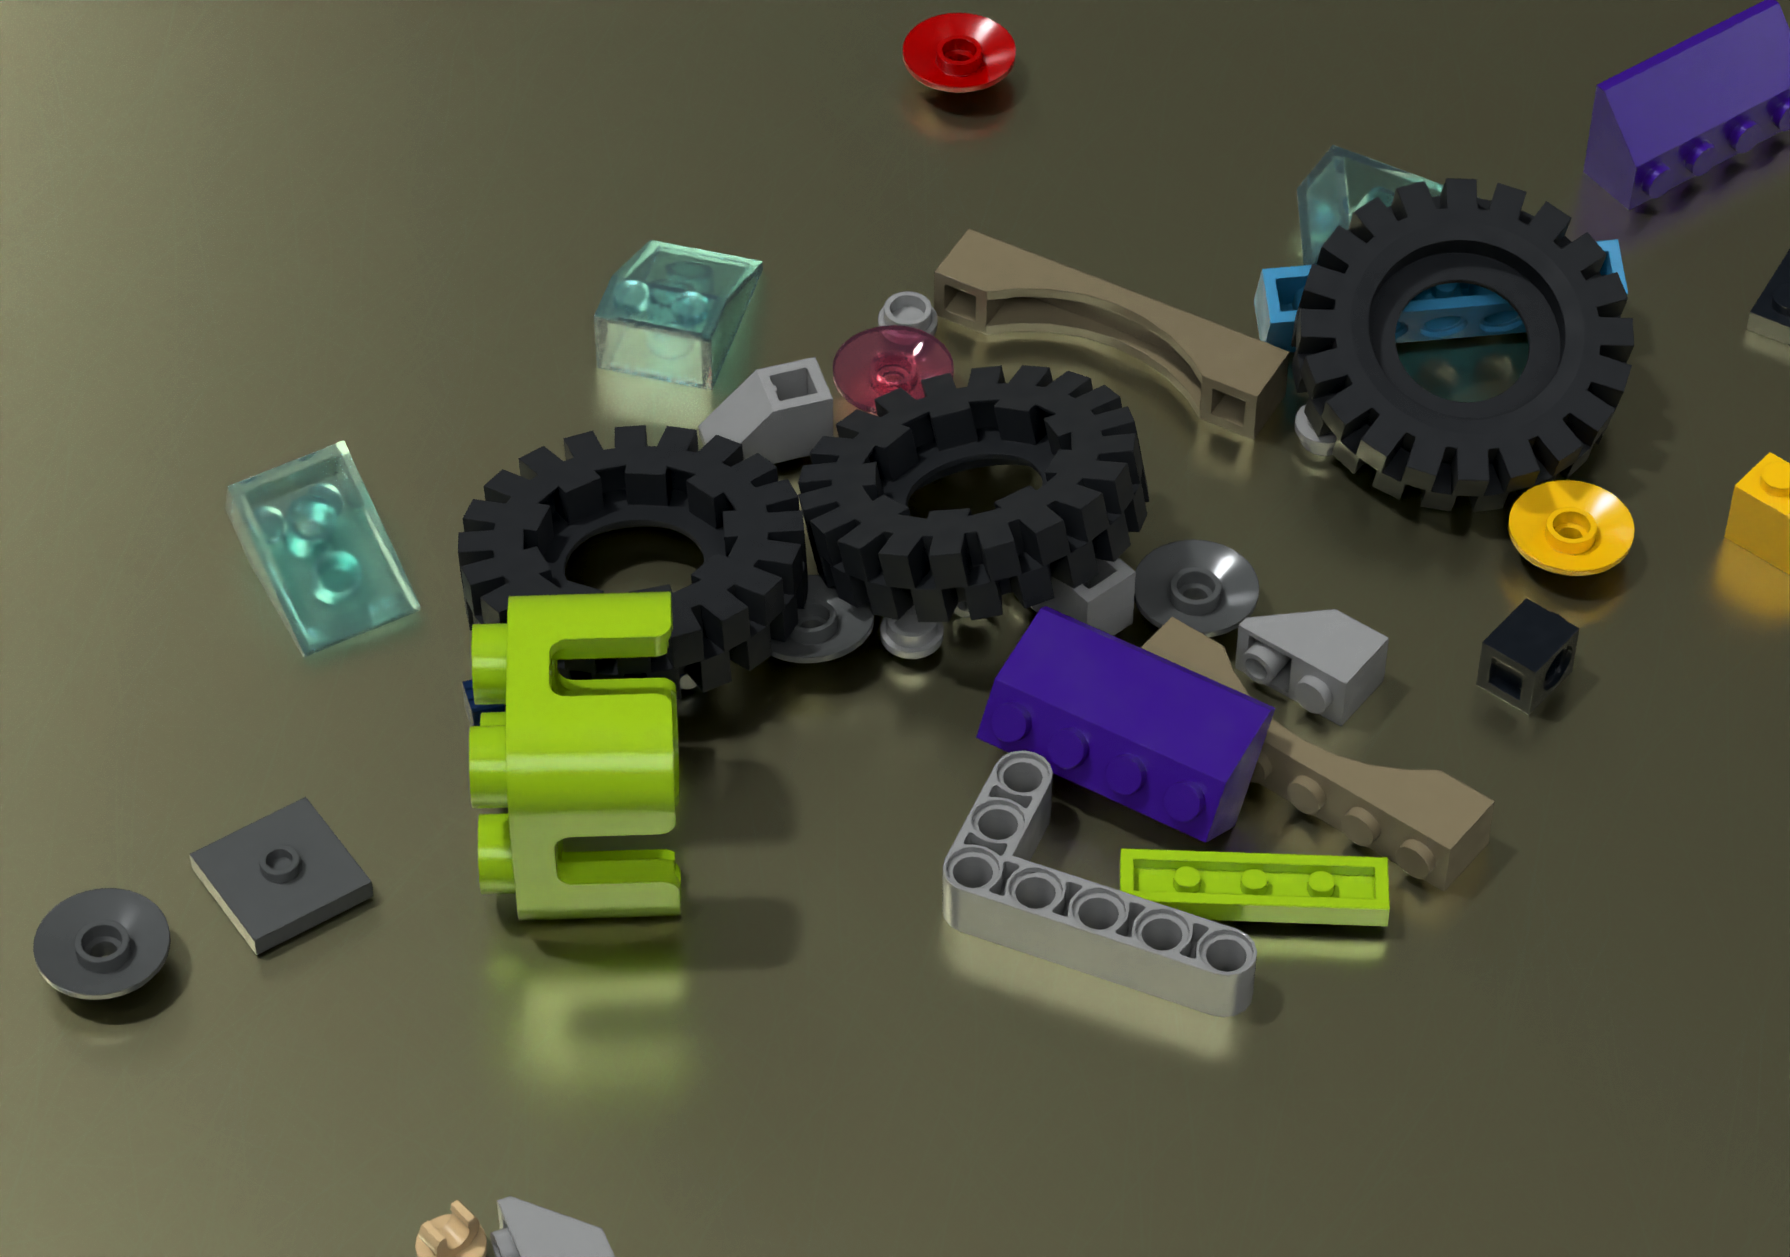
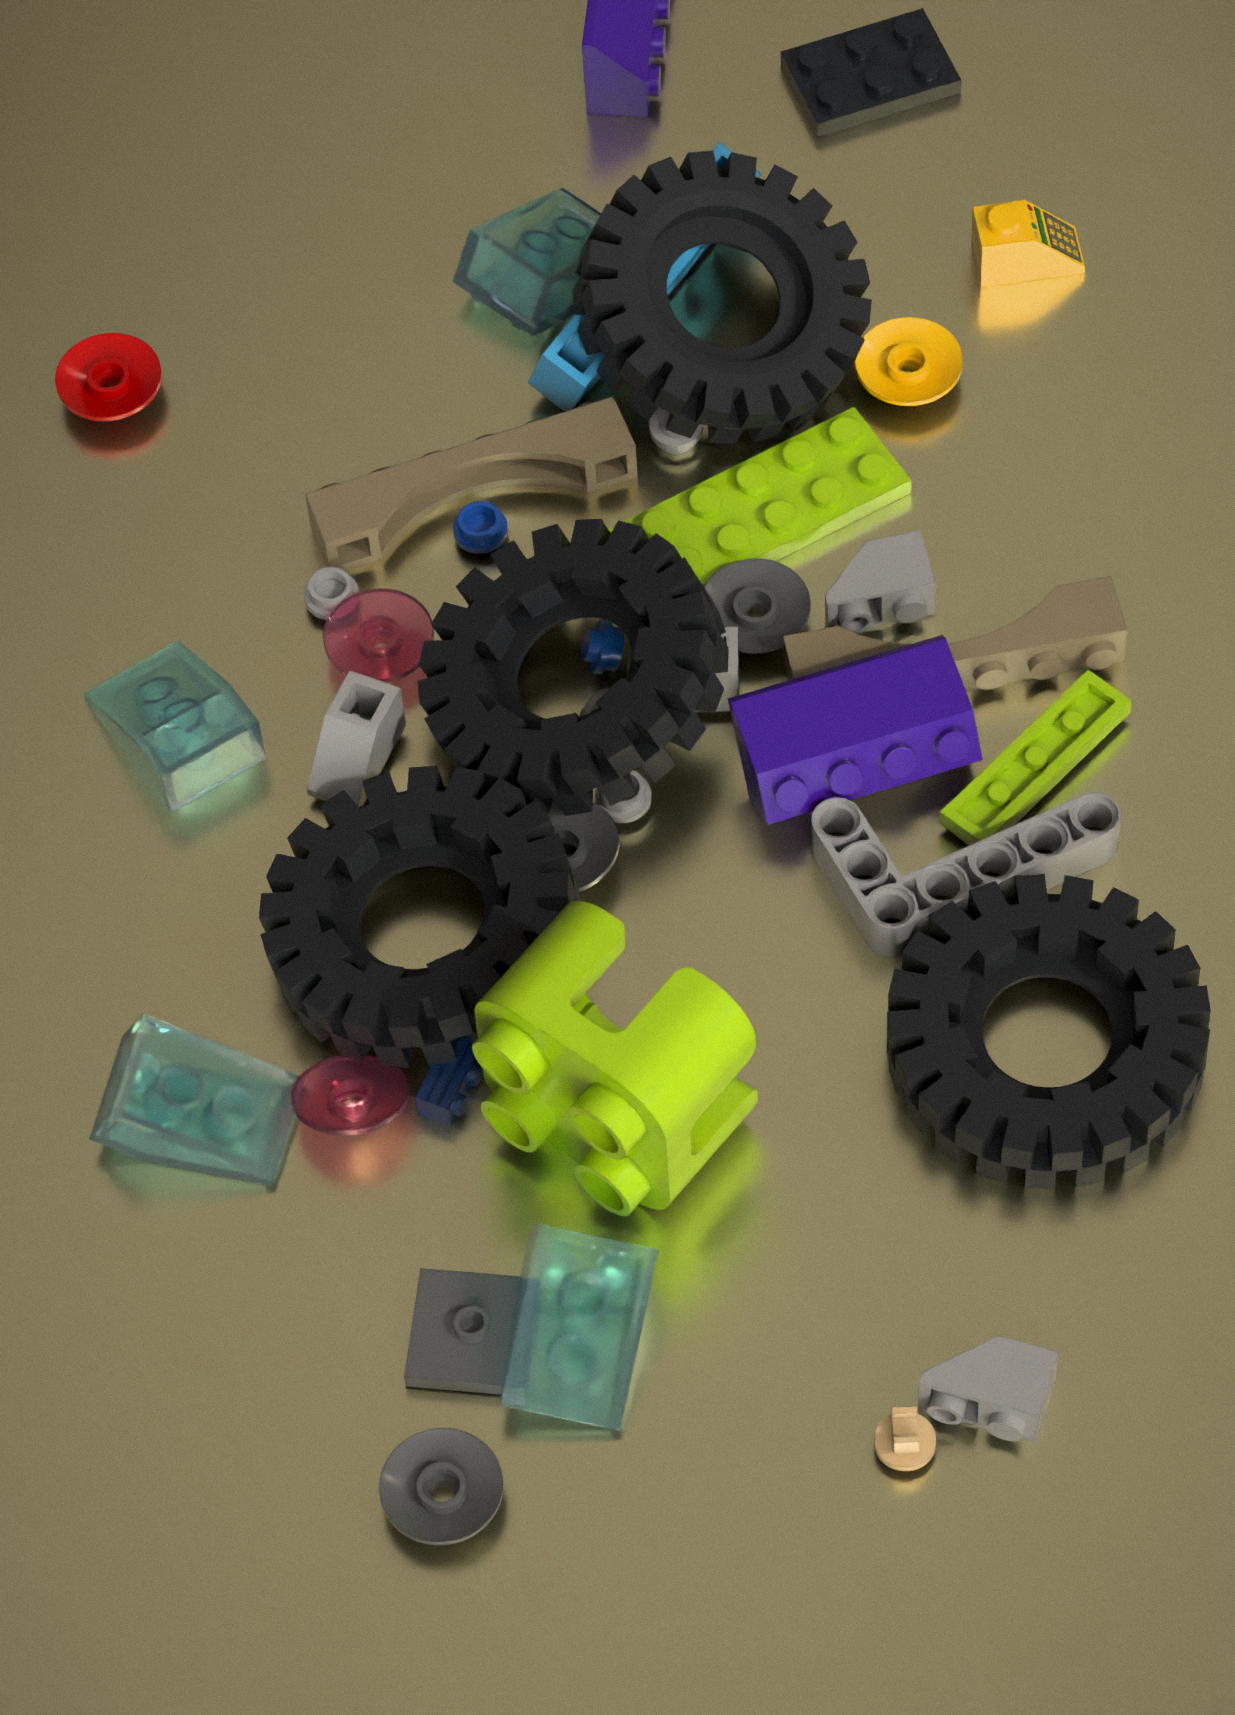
camera: 45 degrees left, 10 degrees up
black brick [1476,598,1580,715] -> none
none -> clear pink dish [291,1055,409,1135]
none -> blue plate [453,501,508,554]
none -> clear light blue slope [499,1222,659,1431]
none -> lime plate [608,407,912,586]
none -> black tyre [887,874,1211,1189]

